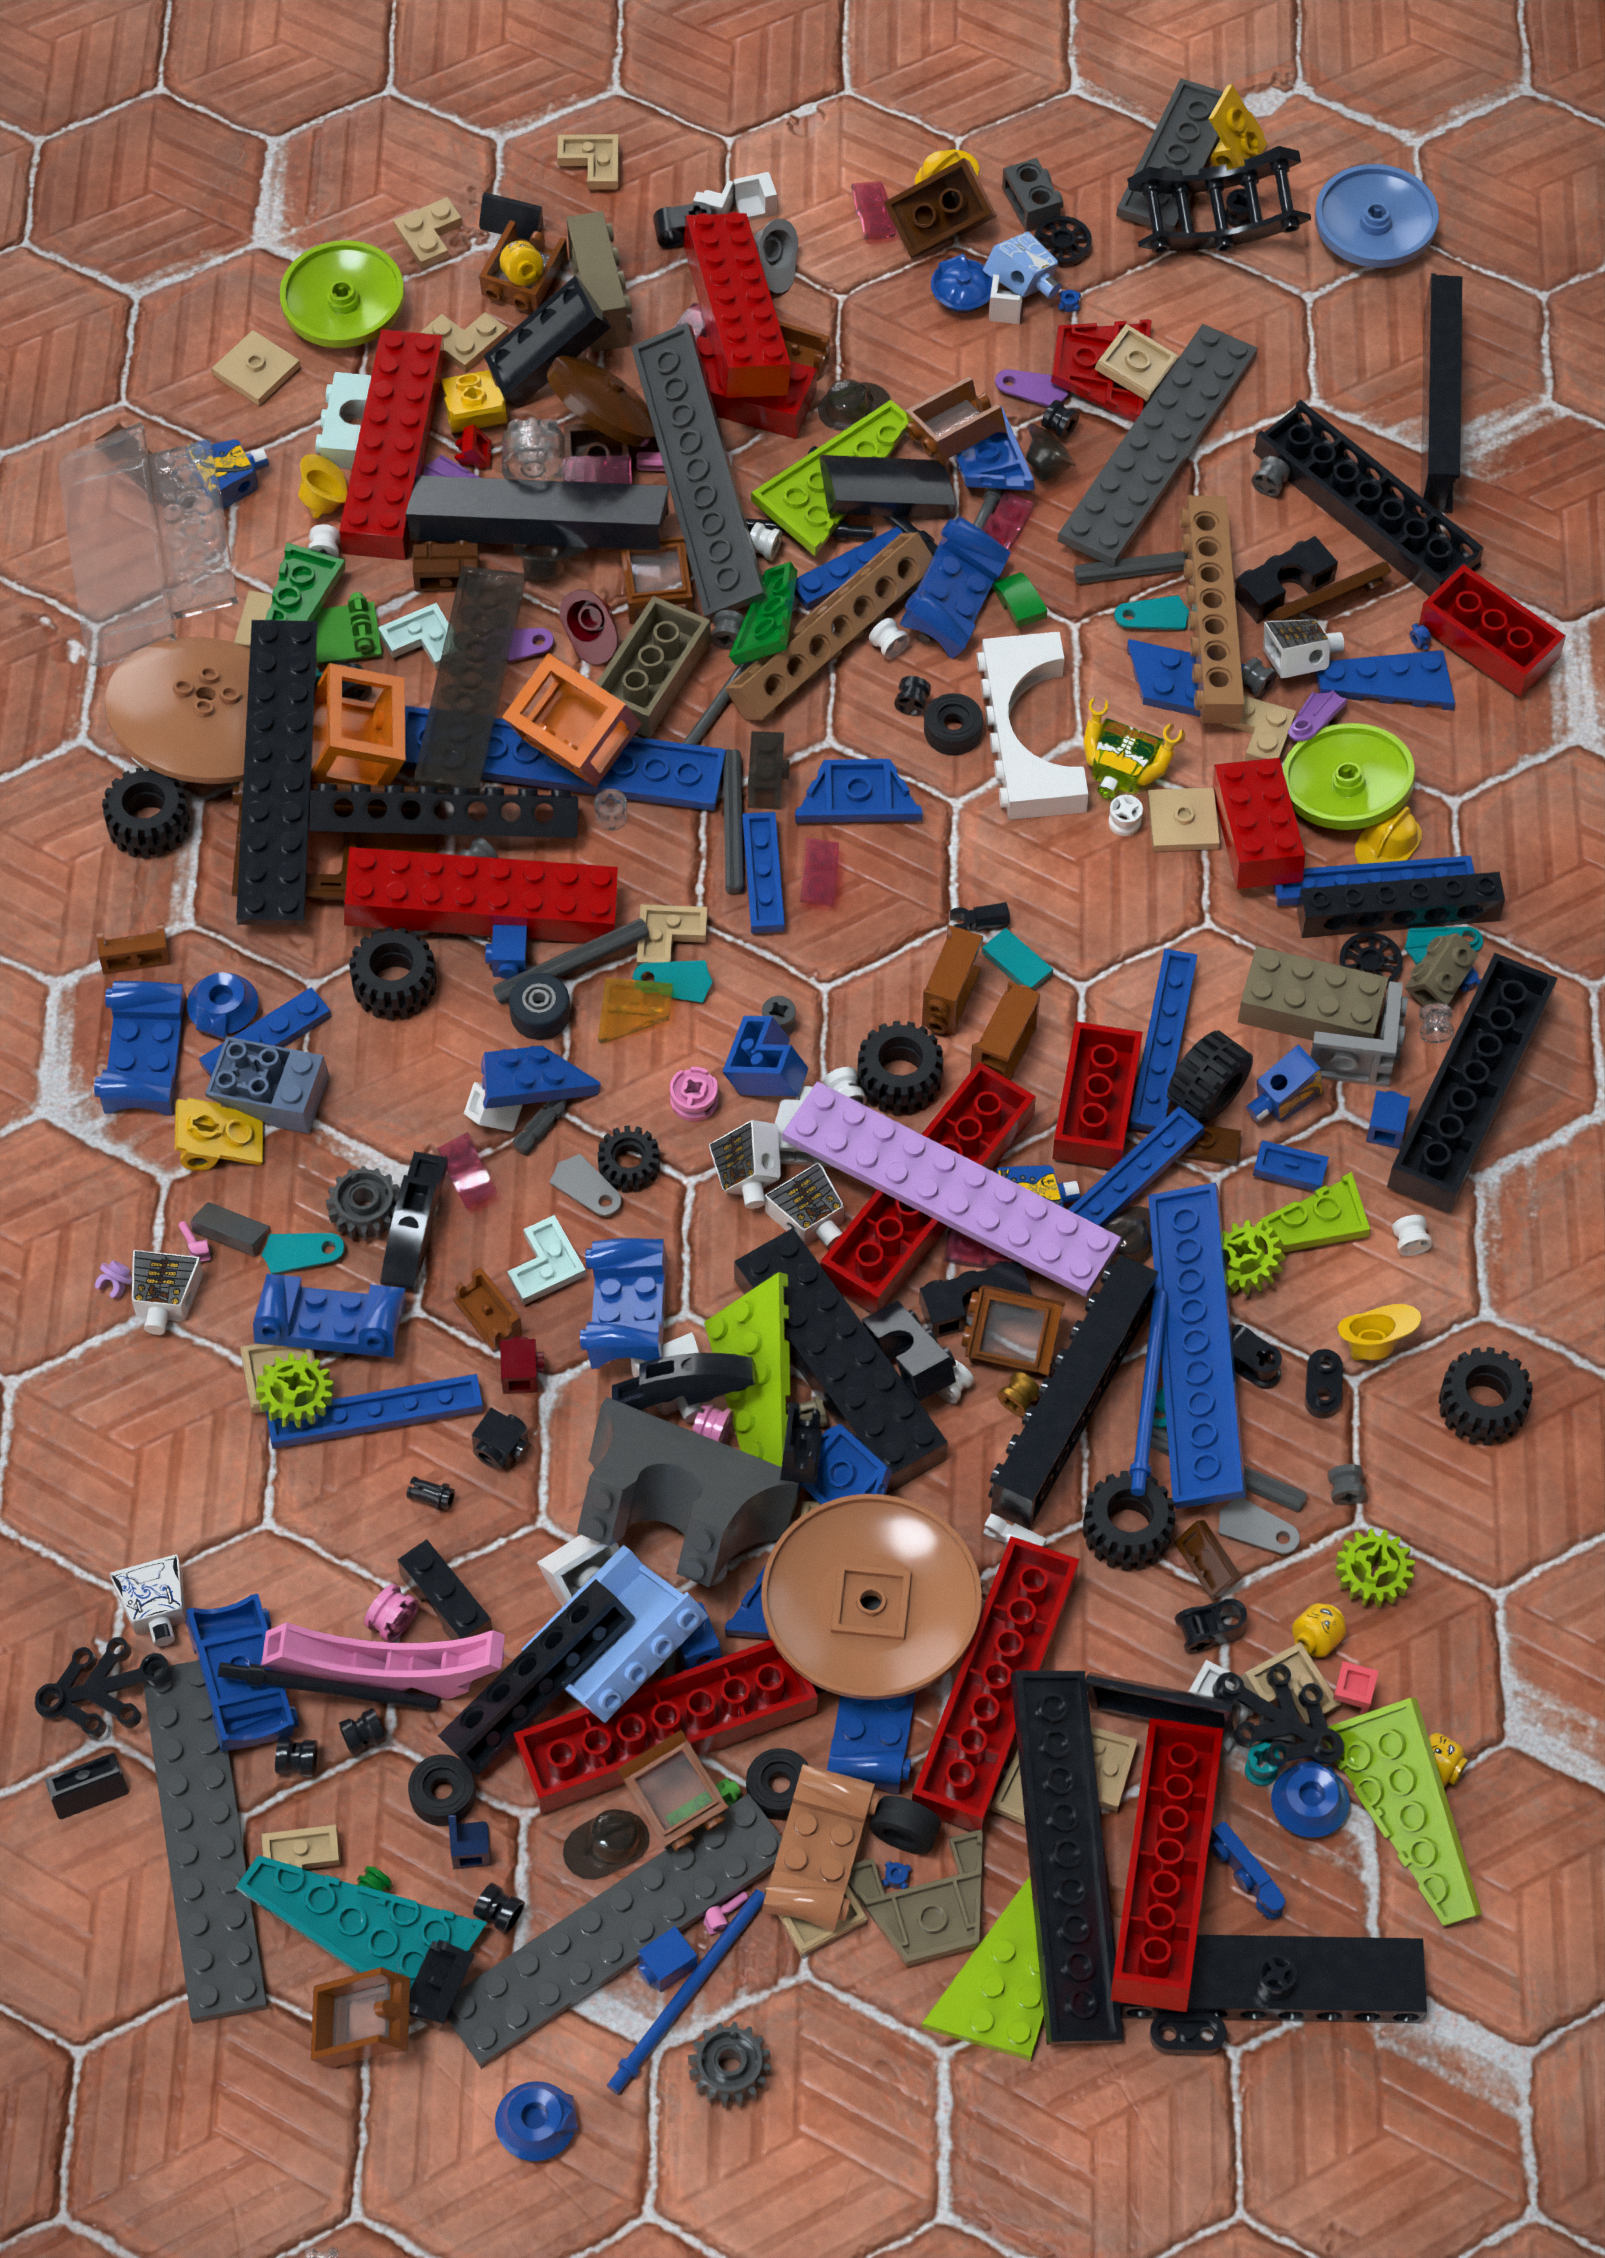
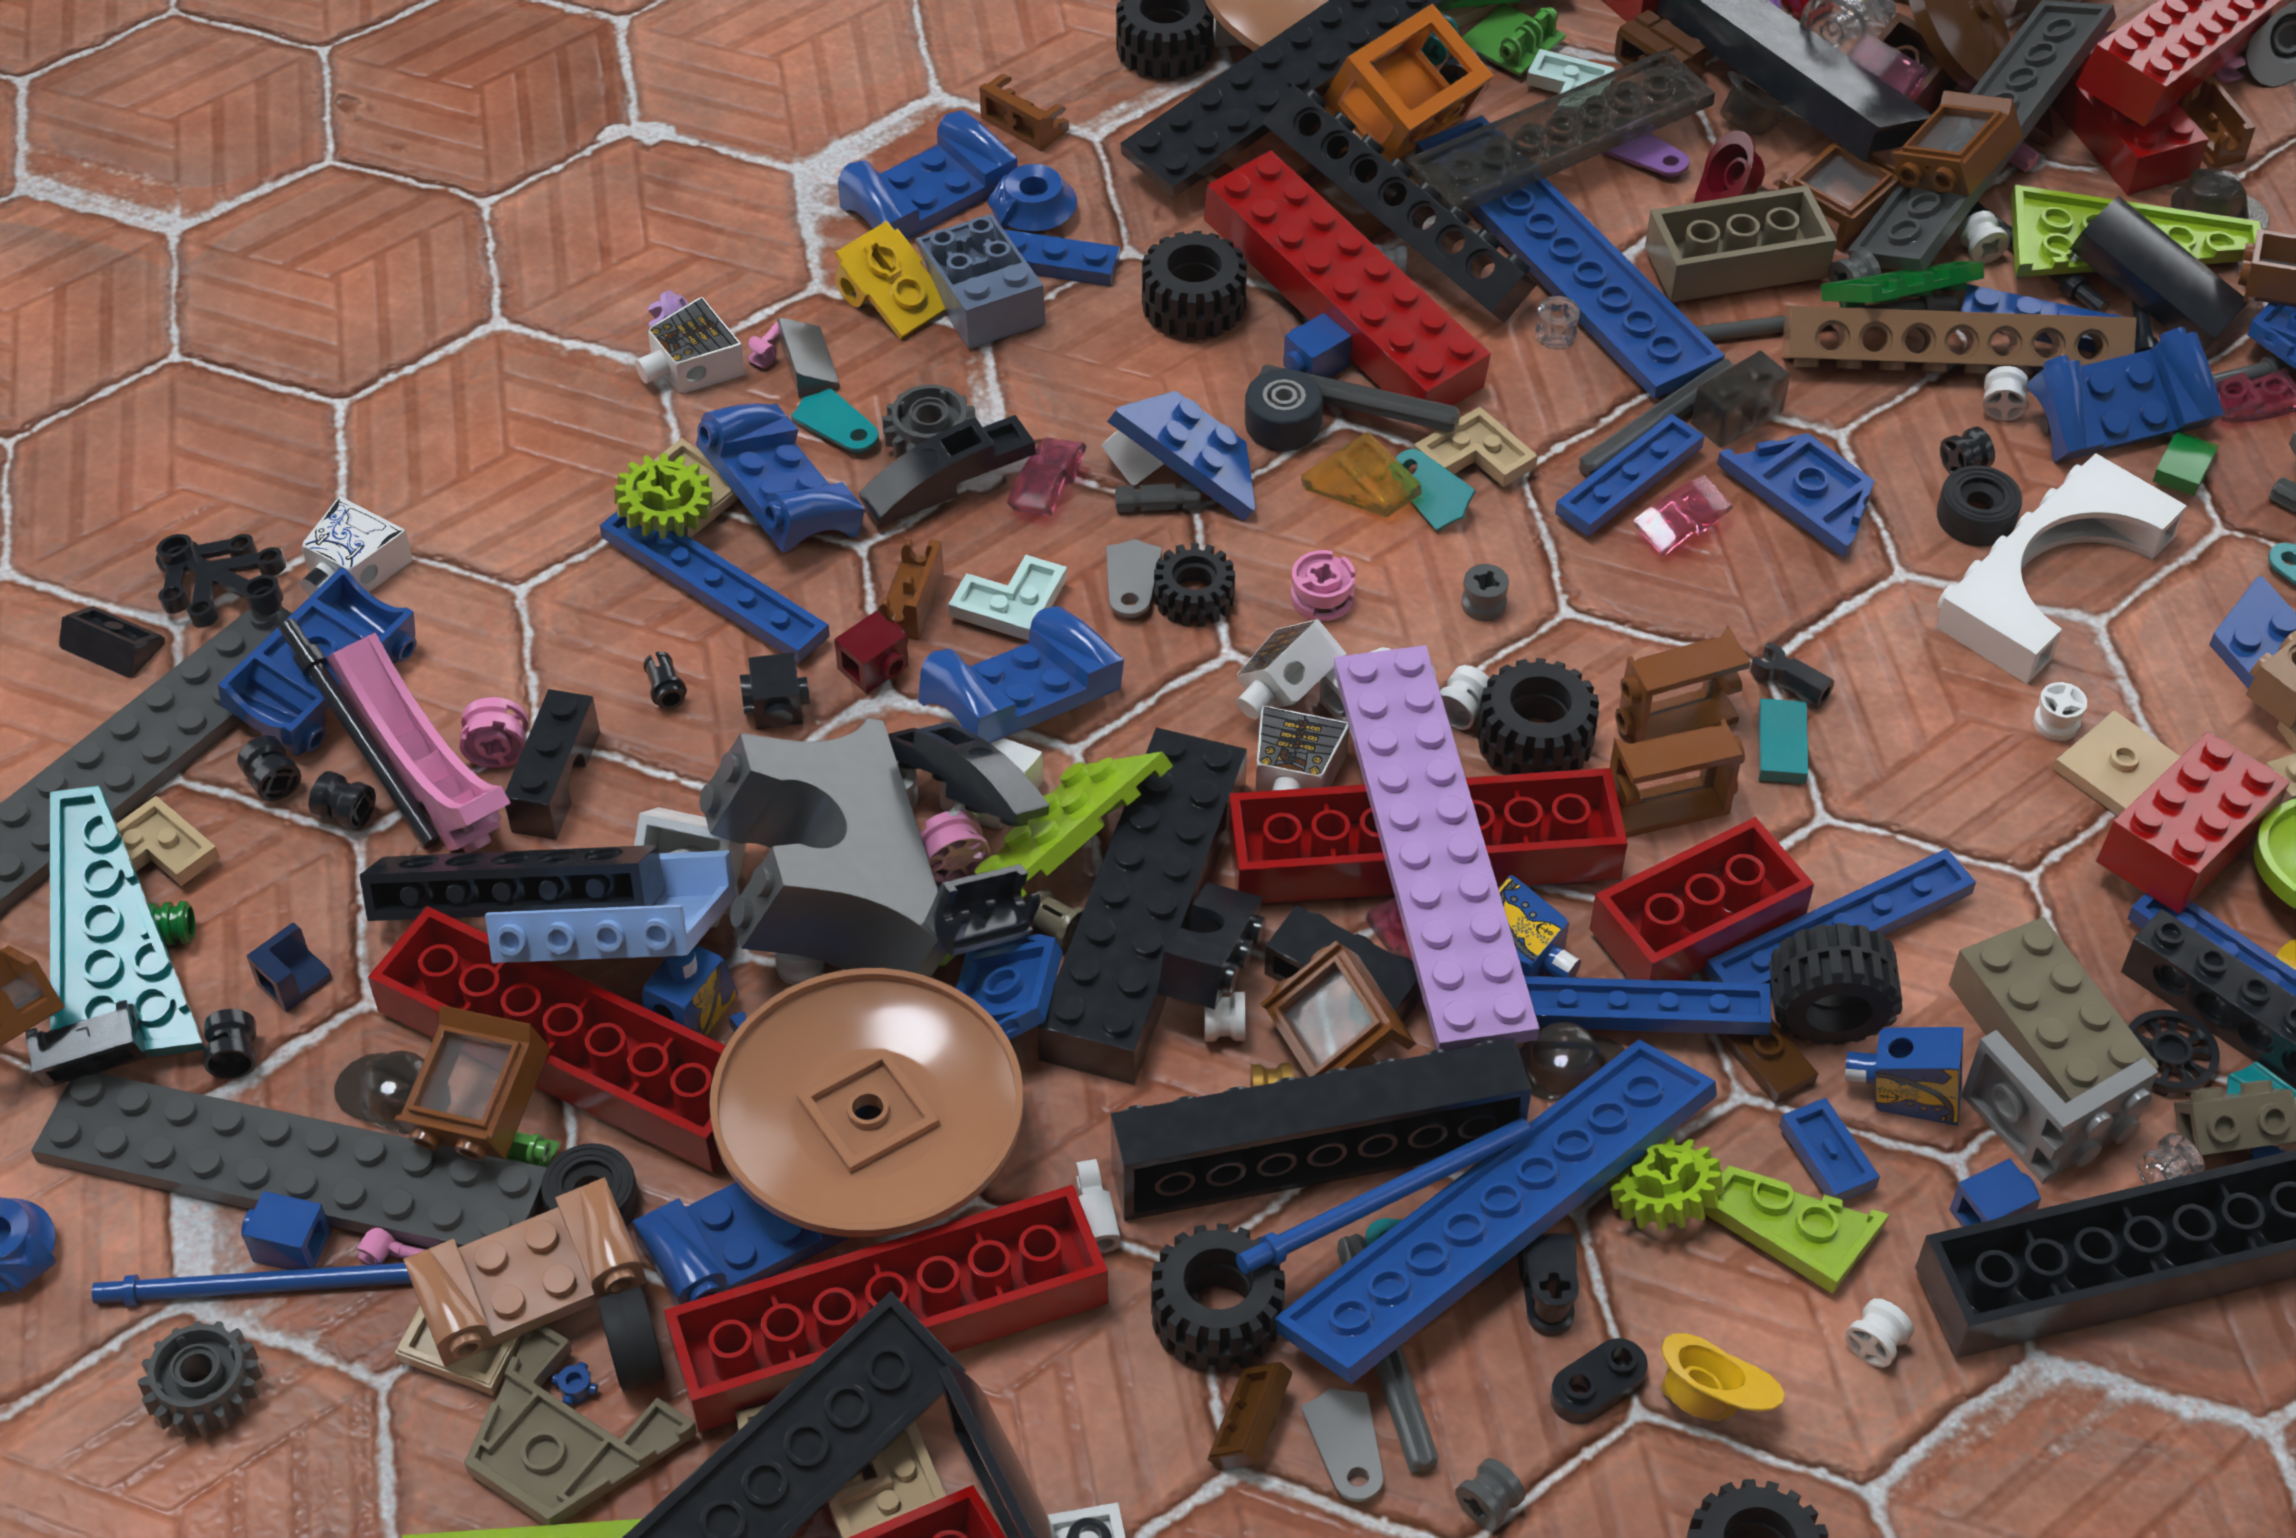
camera: 50 degrees right, 10 degrees down
black tyre [408,1754,476,1826] -> none
orange piece [502,653,642,788] -> none
blue brick [722,1016,809,1097] -> none
torso [1083,697,1186,799] -> none
black piece [1174,1598,1247,1654] -> none
none -> dark orange window [1891,91,2023,196]

